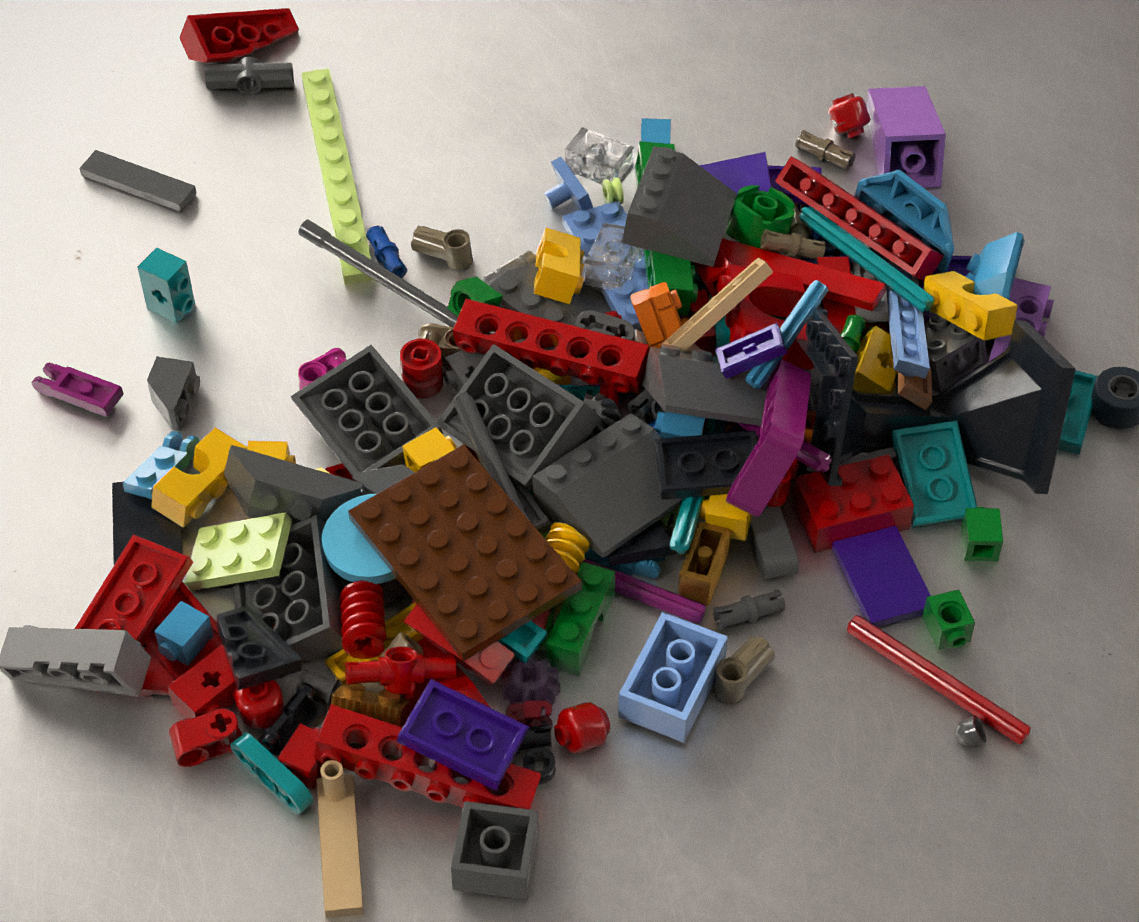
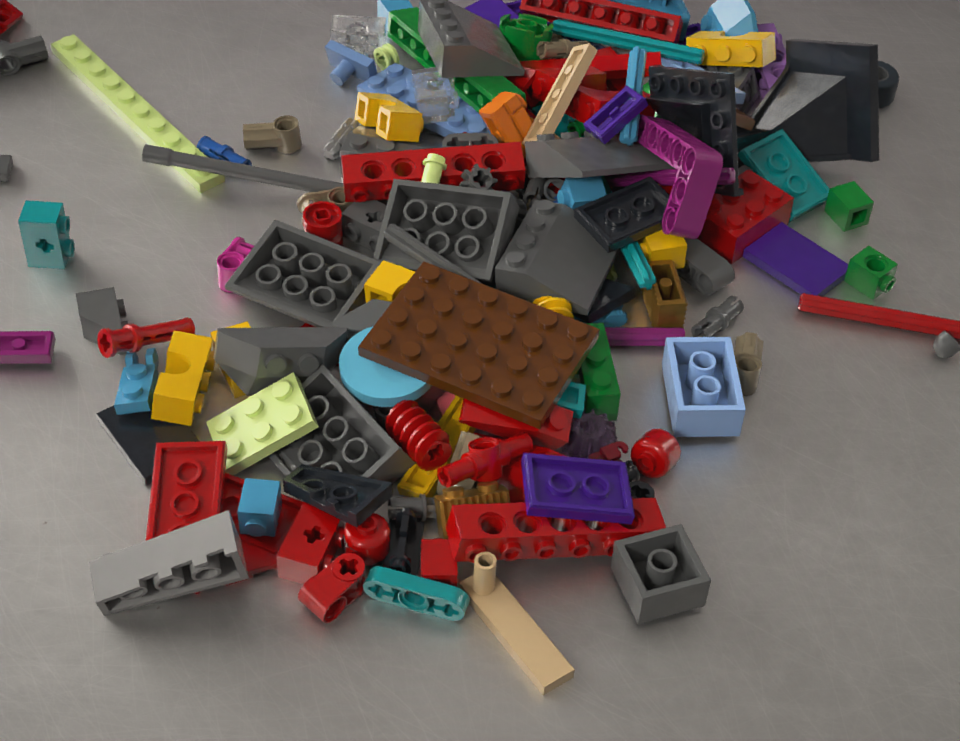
camera: 30 degrees left, 5 degrees down
green brick [447,276,503,316] -> none
none -> red pin [97,317,195,358]
none -> yellowish green pin [421,153,447,184]
none -> dark grey gear [459,164,498,190]

